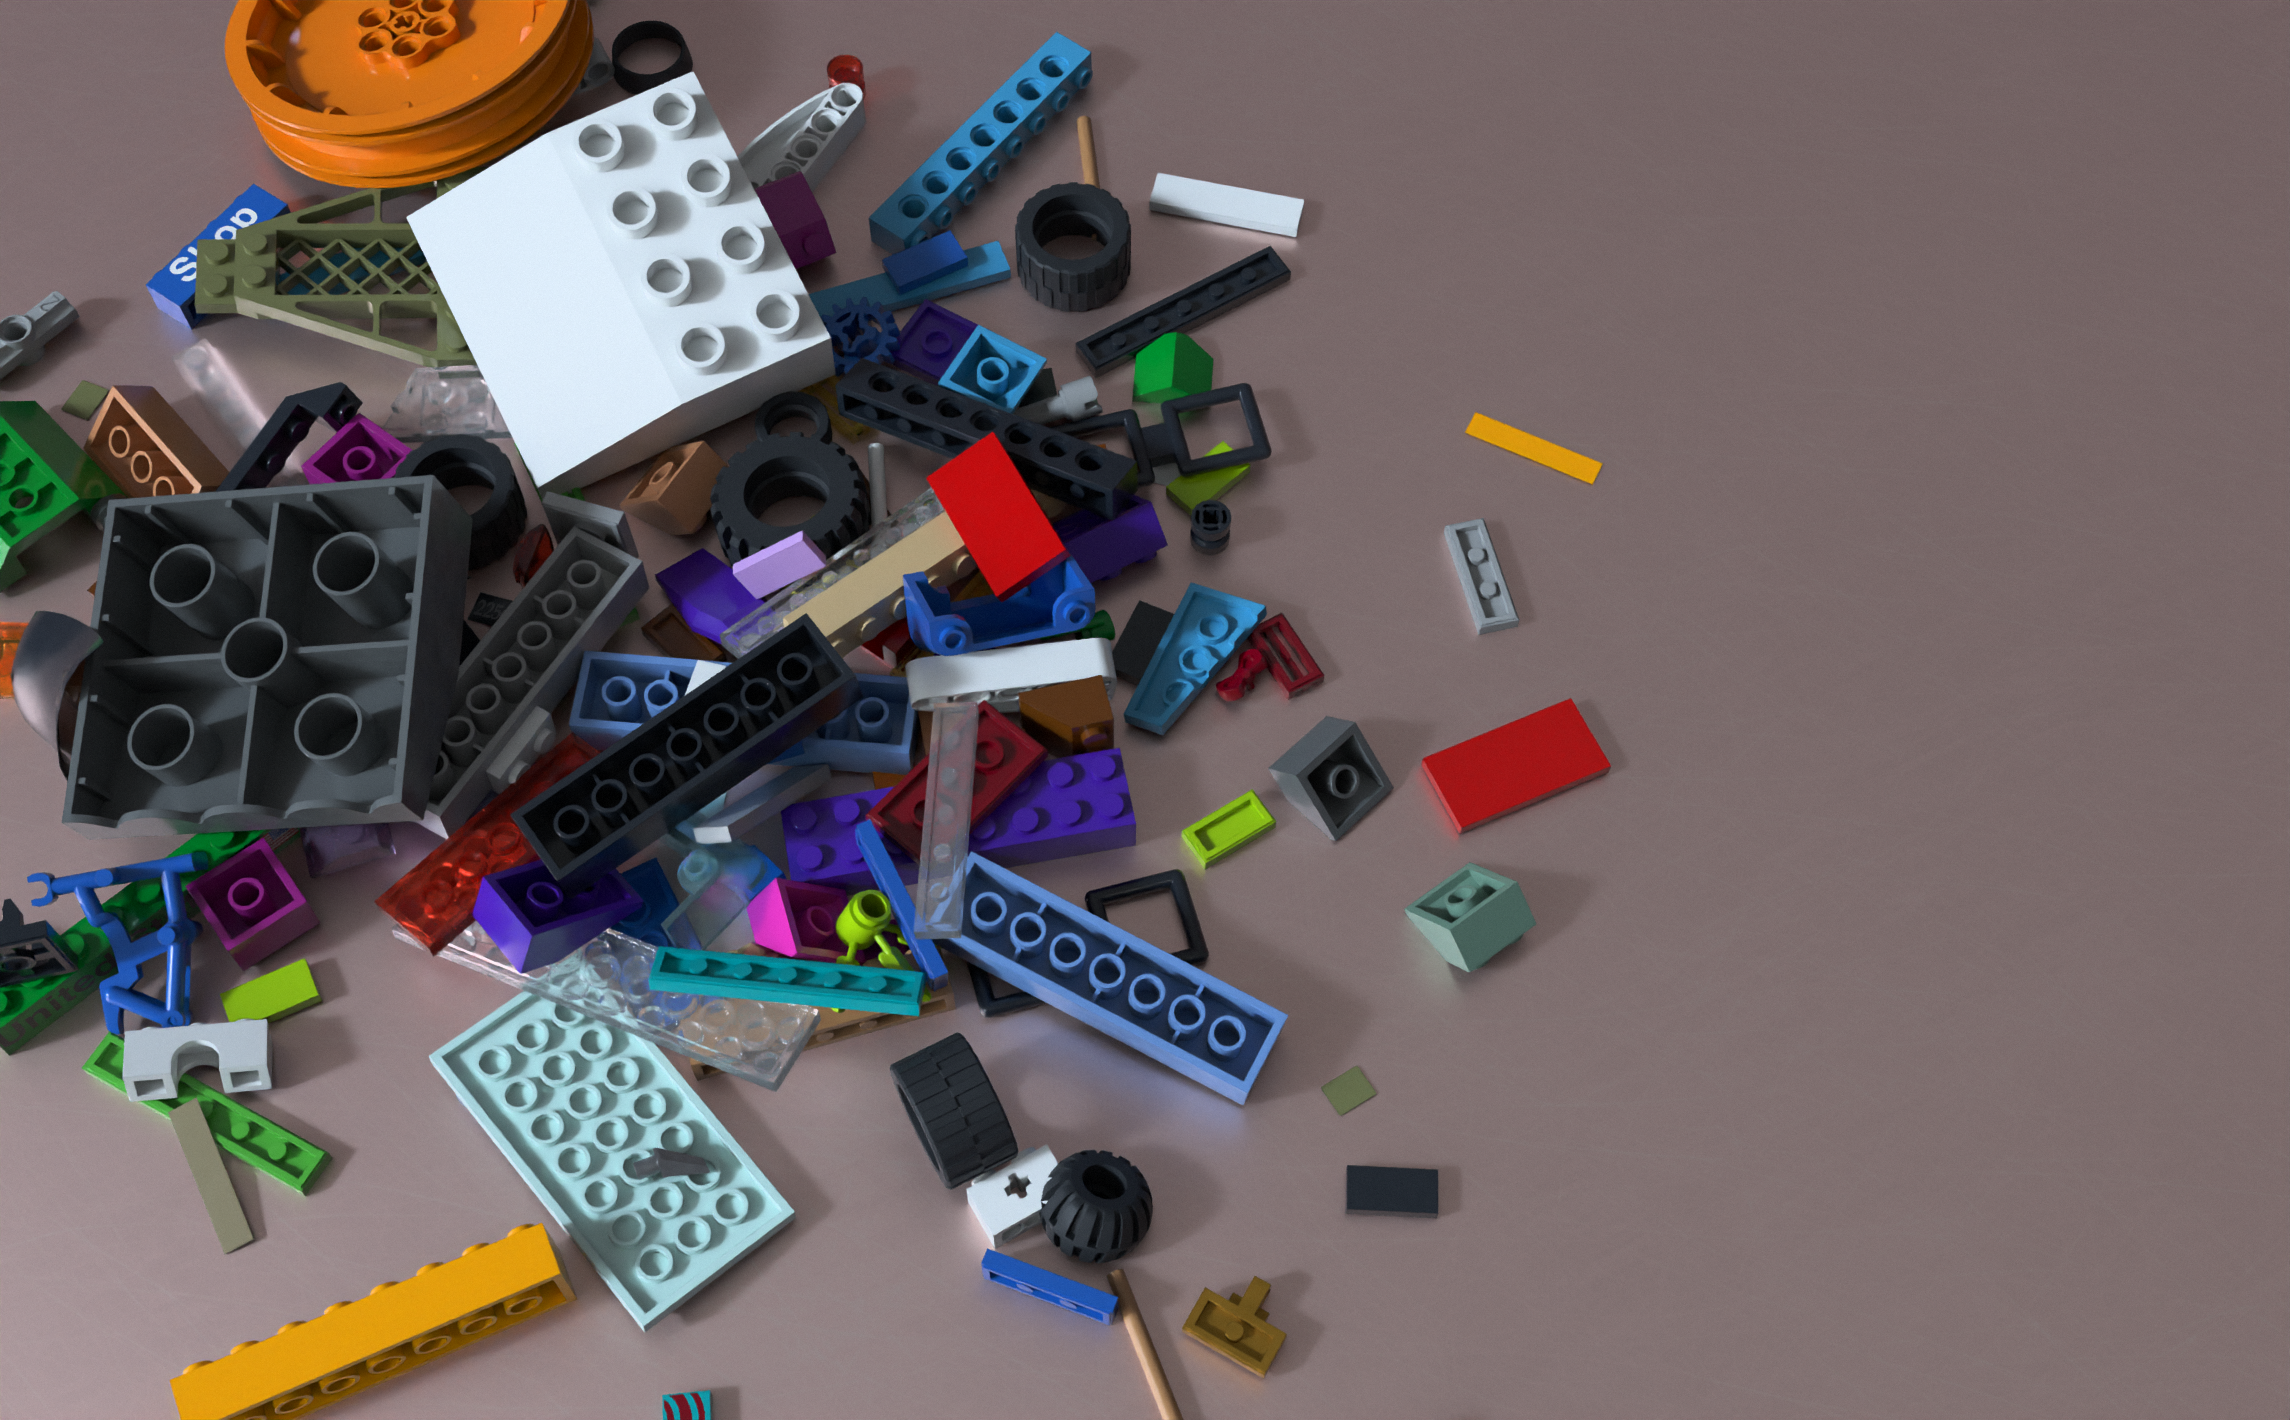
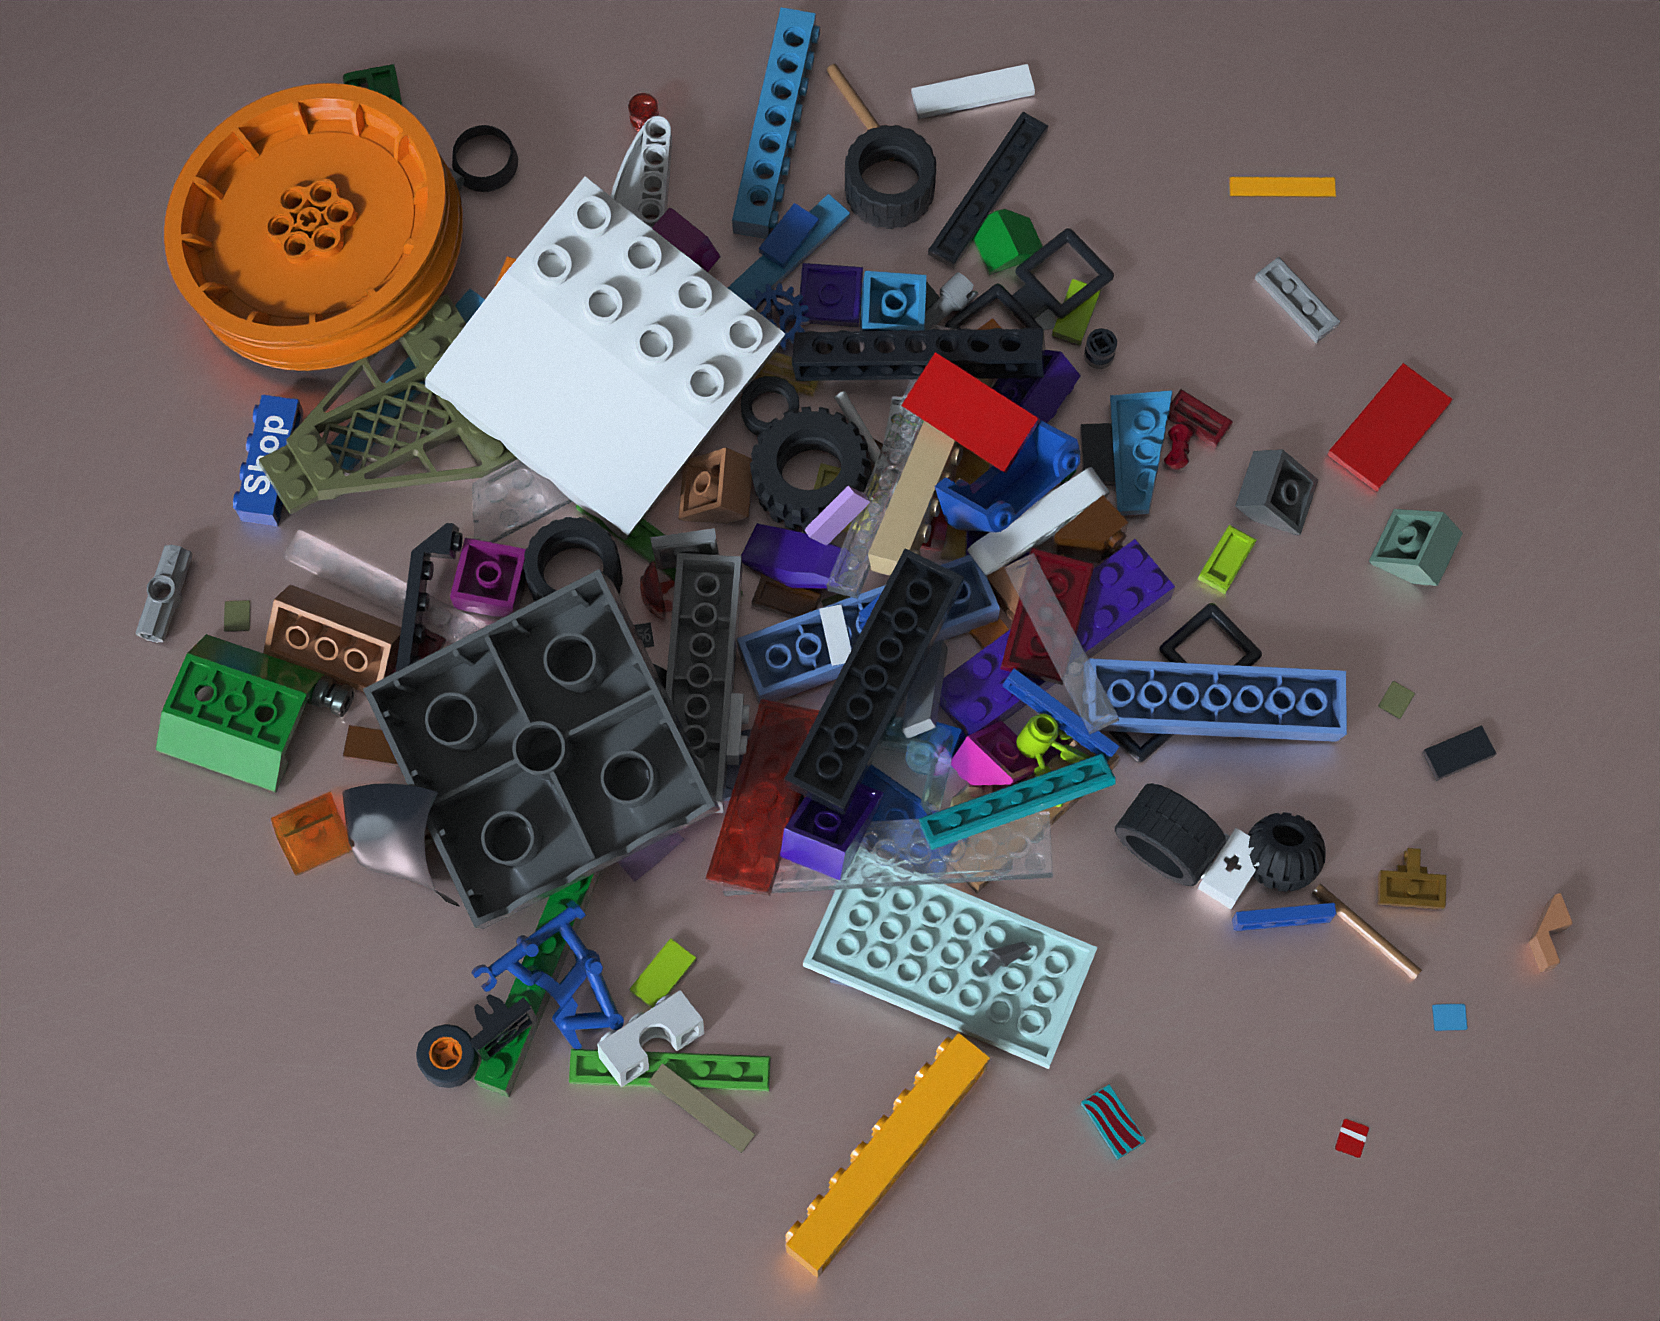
camera: 25 degrees left, 10 degrees up
magenta brick [185,838,321,972] -> none

